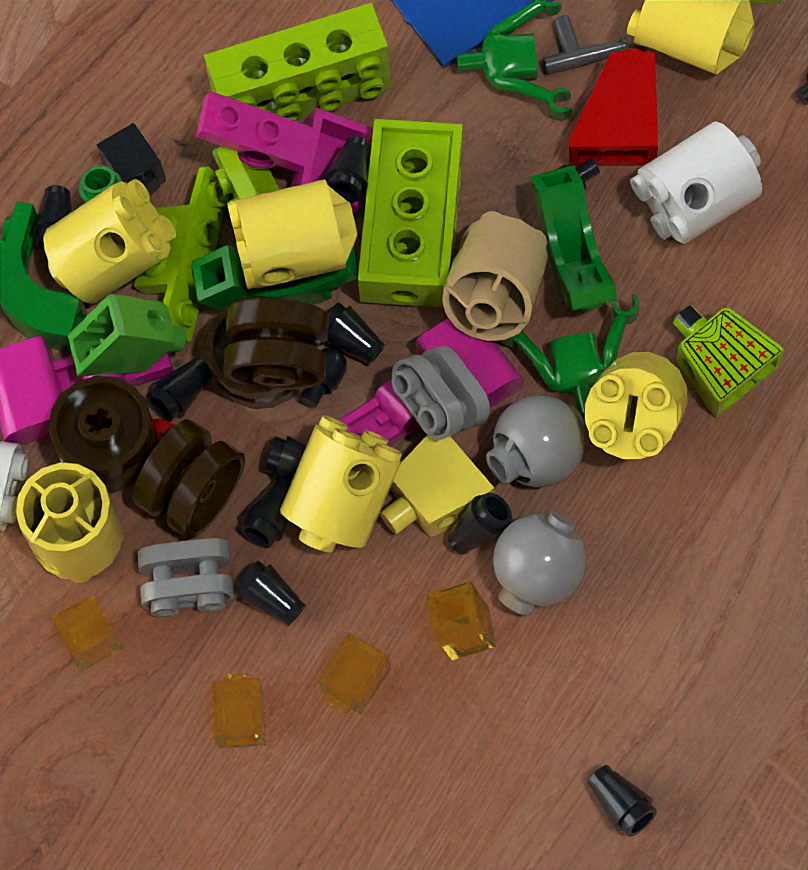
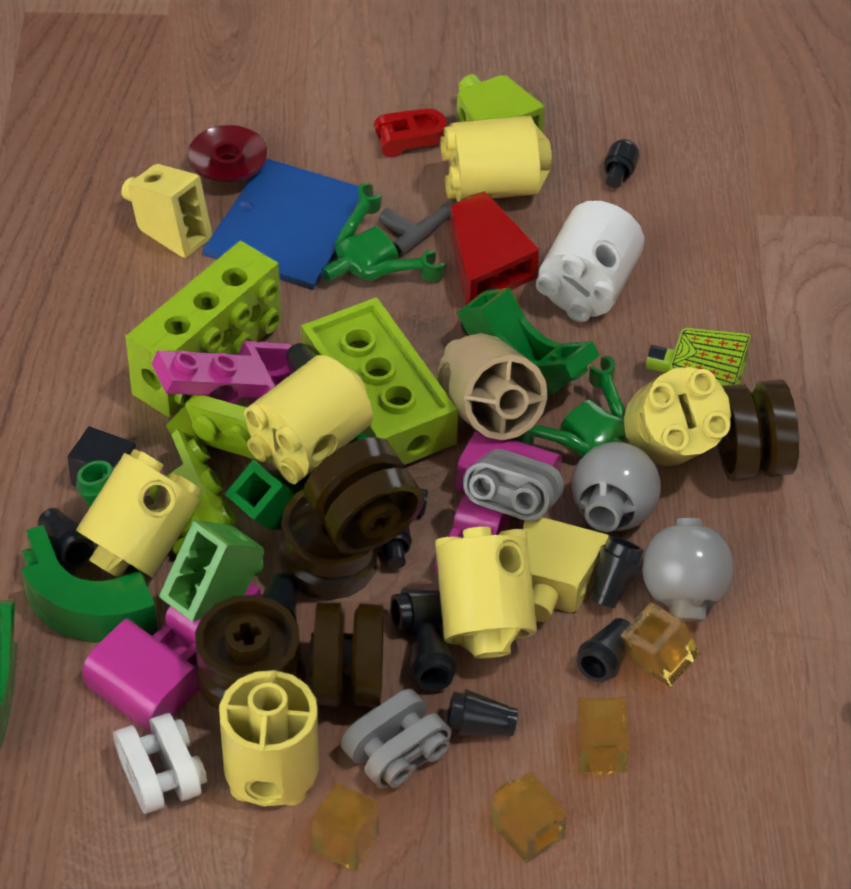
camera: 40 degrees left, 20 degrees down
none -> black cone [577,618,635,682]
none -> dark brown wheel [717,379,799,481]

